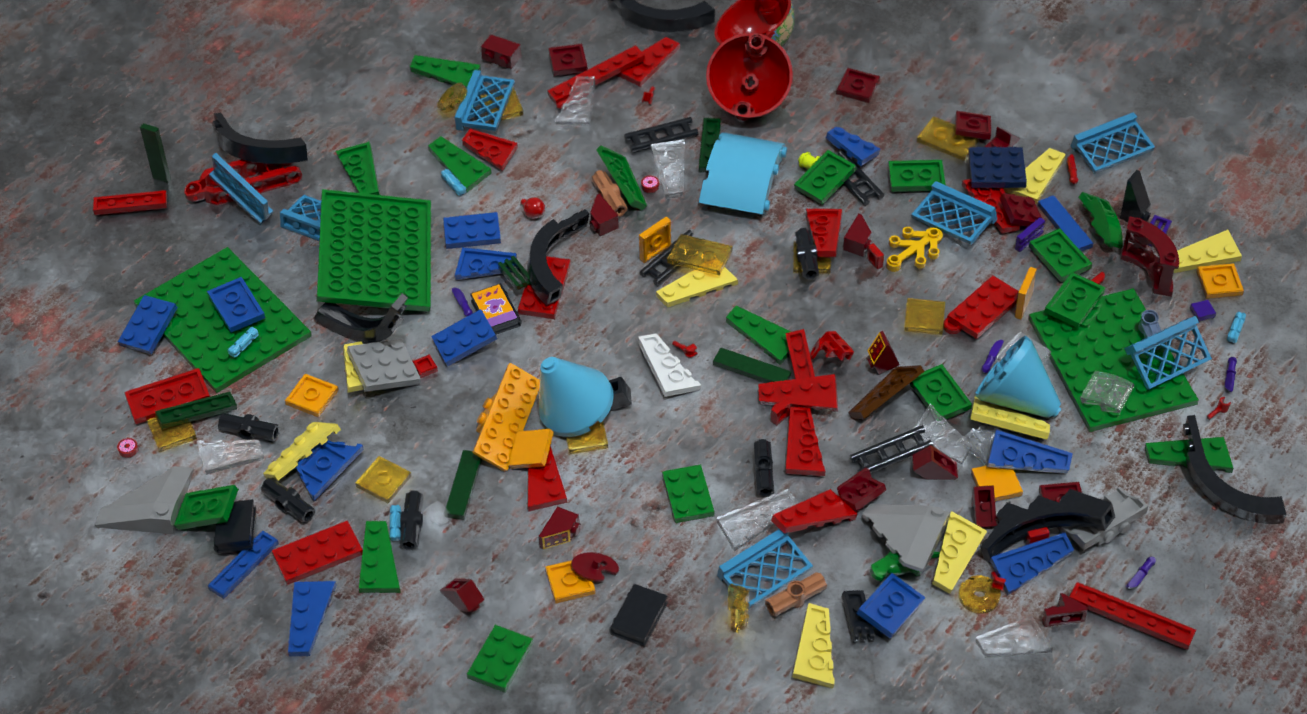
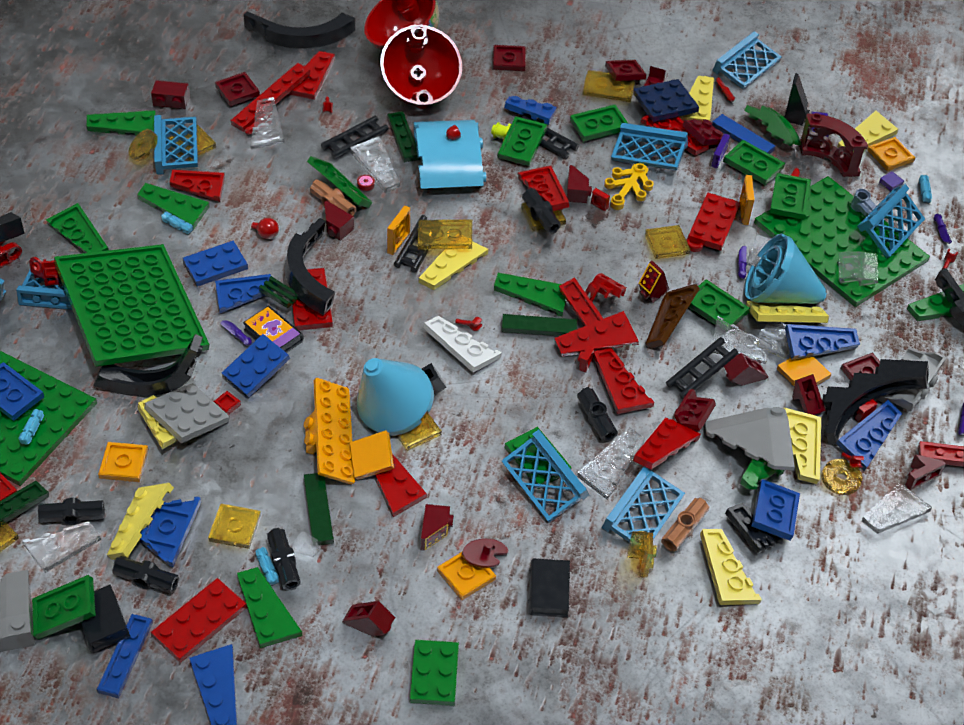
camera: 25 degrees left, 0 degrees up
none -> red piece [29,257,59,286]
none -> red hinge [446,125,461,140]
none -> dark azure fence [501,429,590,523]

